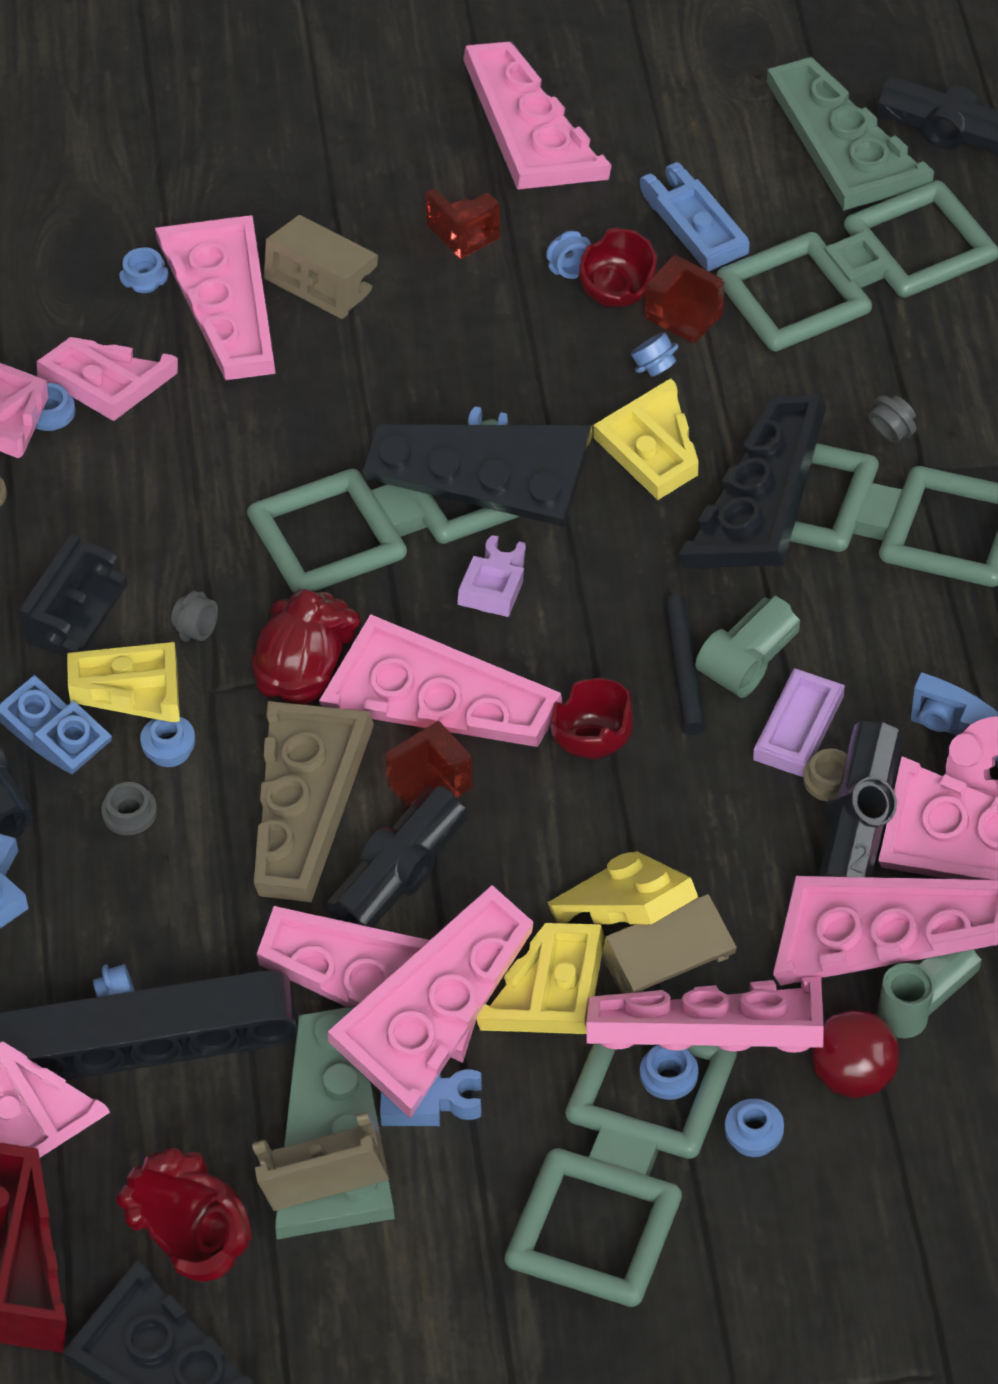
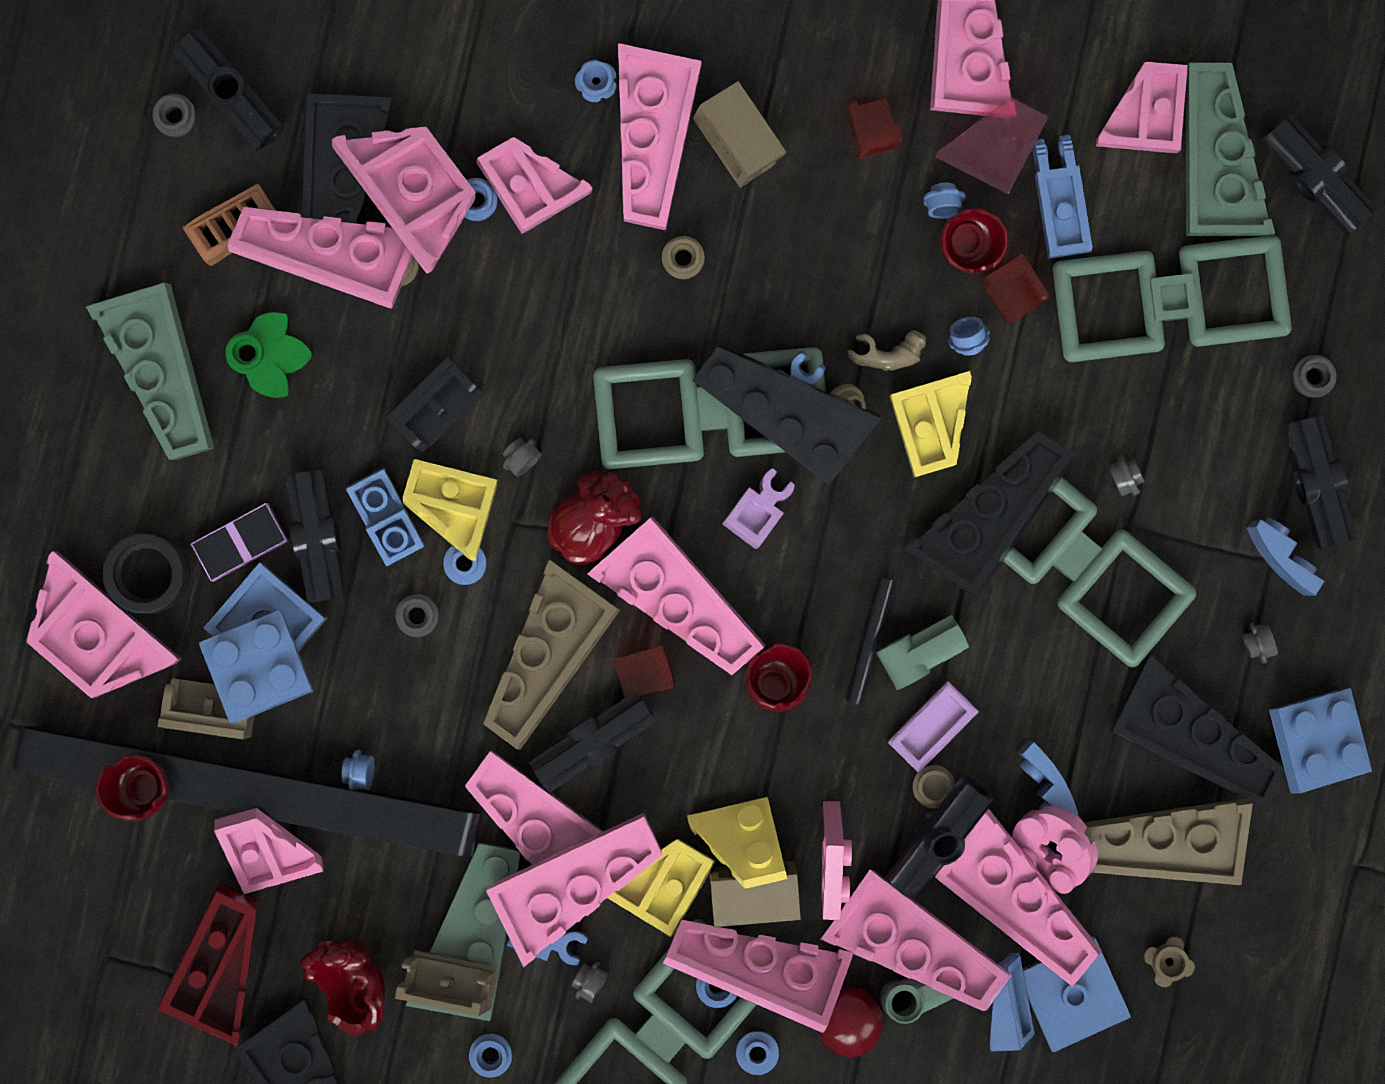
camera: 20 degrees right, 35 degrees up
none -> medium blue plate [469,1033,512,1078]
none -> dark grey plate [572,961,609,1003]
none -> dark tan plate [662,236,705,279]
none -> bright pink wing [821,801,852,920]
none -> dark tan piece [847,330,926,371]
none -> clear pink wing [935,97,1049,194]
none -> bright pink wing [1096,62,1188,153]

